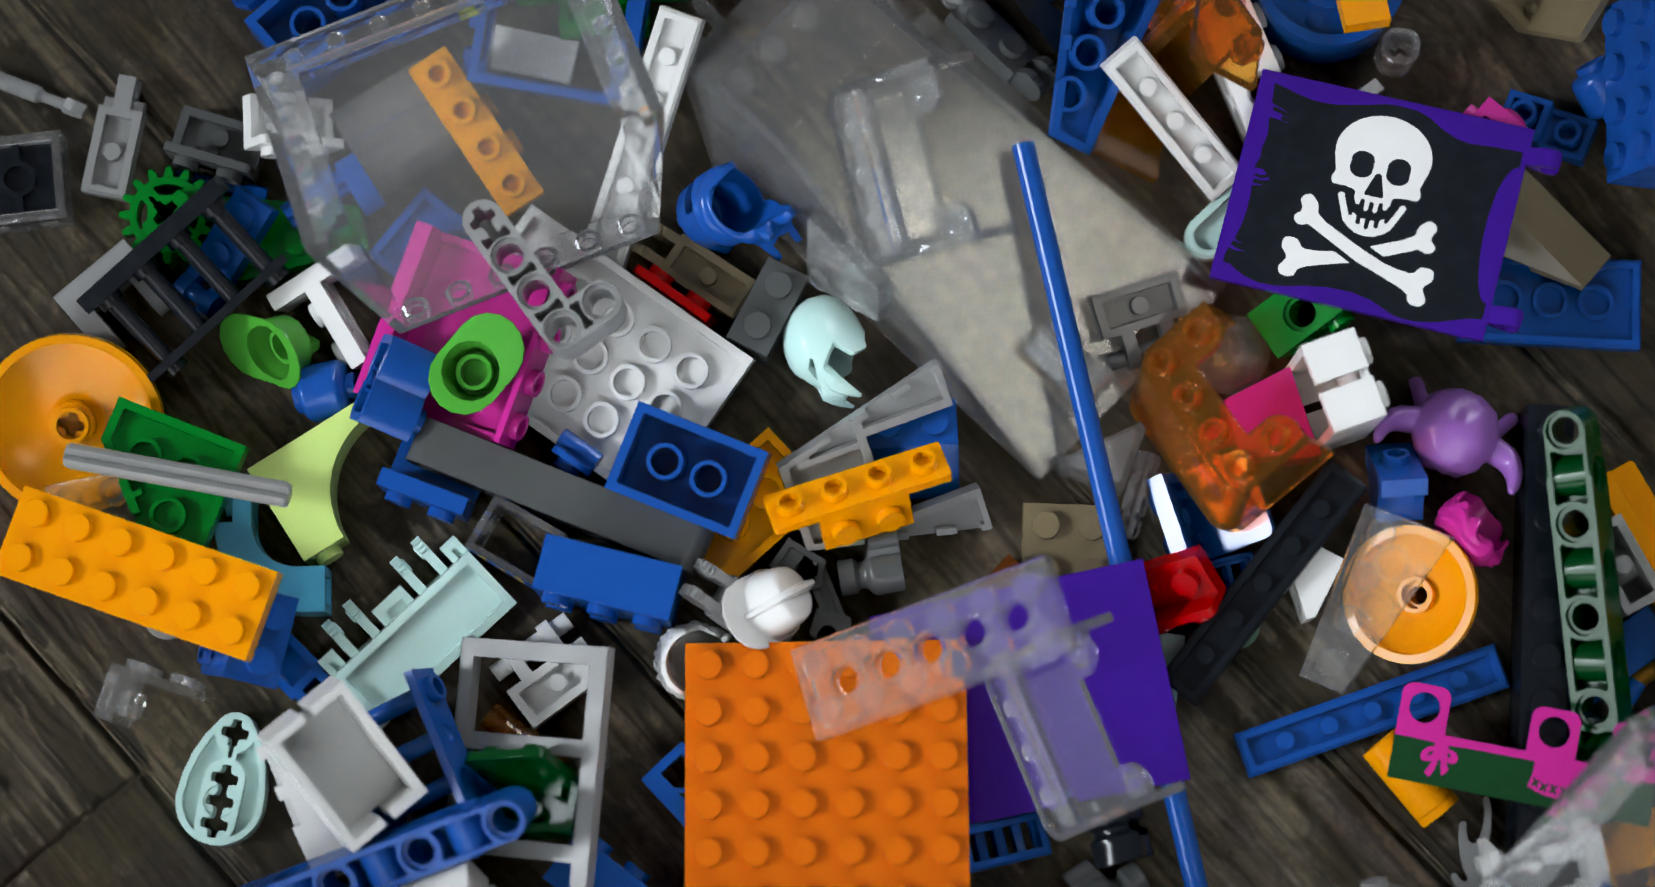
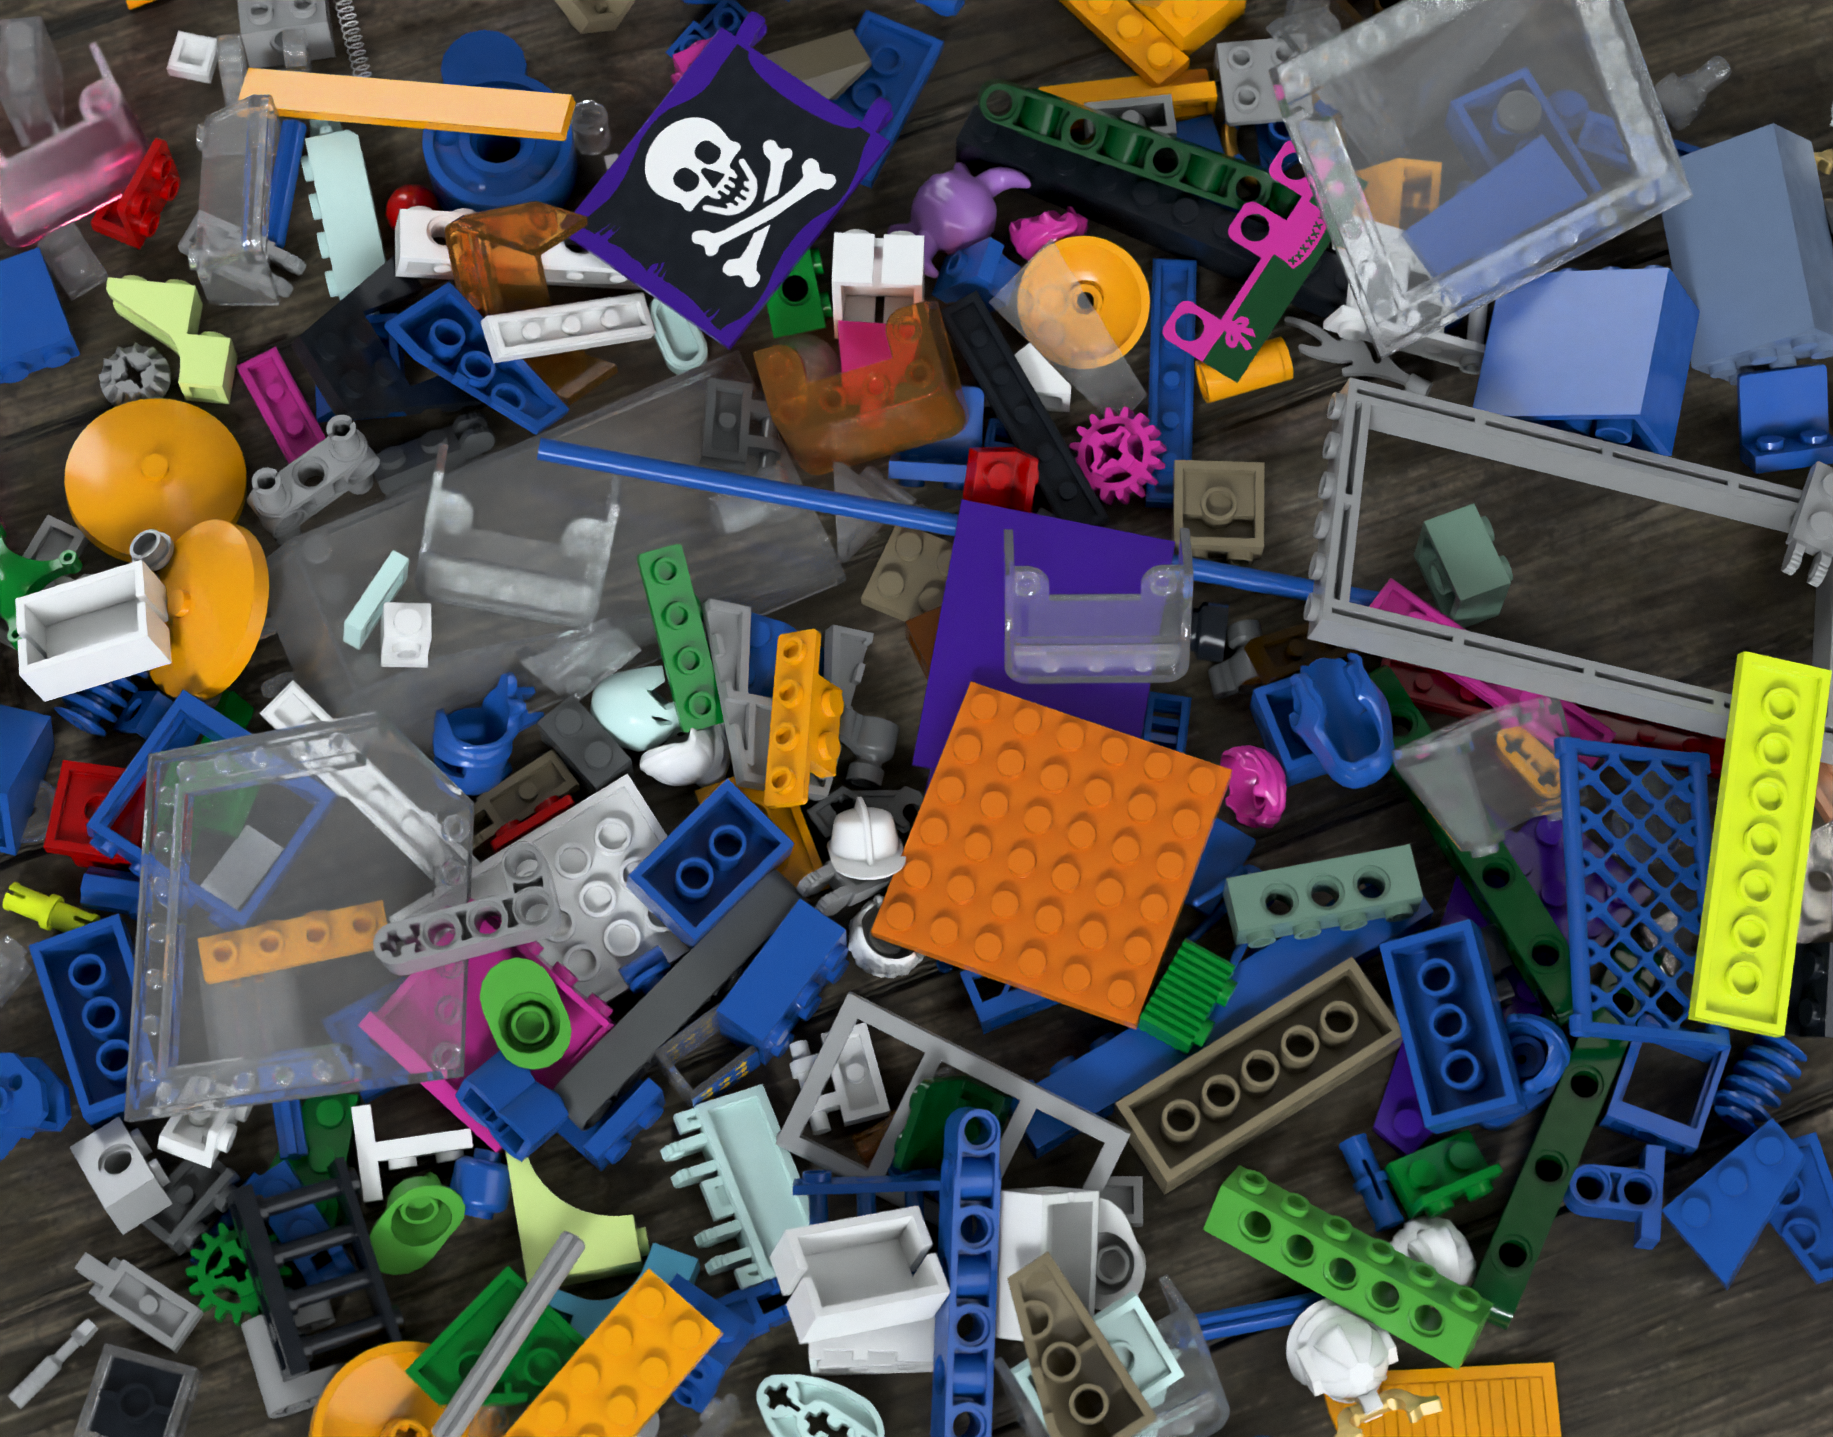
camera: 70 degrees left, 10 degrees down
clear plate [790,555,1079,741] -> none
none -> light grey brick [70,1117,173,1235]
none -> light aqua tile [343,550,409,650]
none -> white brick [380,602,431,668]
none -> green bracket [636,544,724,733]
none -> white hair [640,723,732,788]
none -> dark pink gear [1069,407,1167,505]
none -> dark tan plate [1171,460,1264,567]

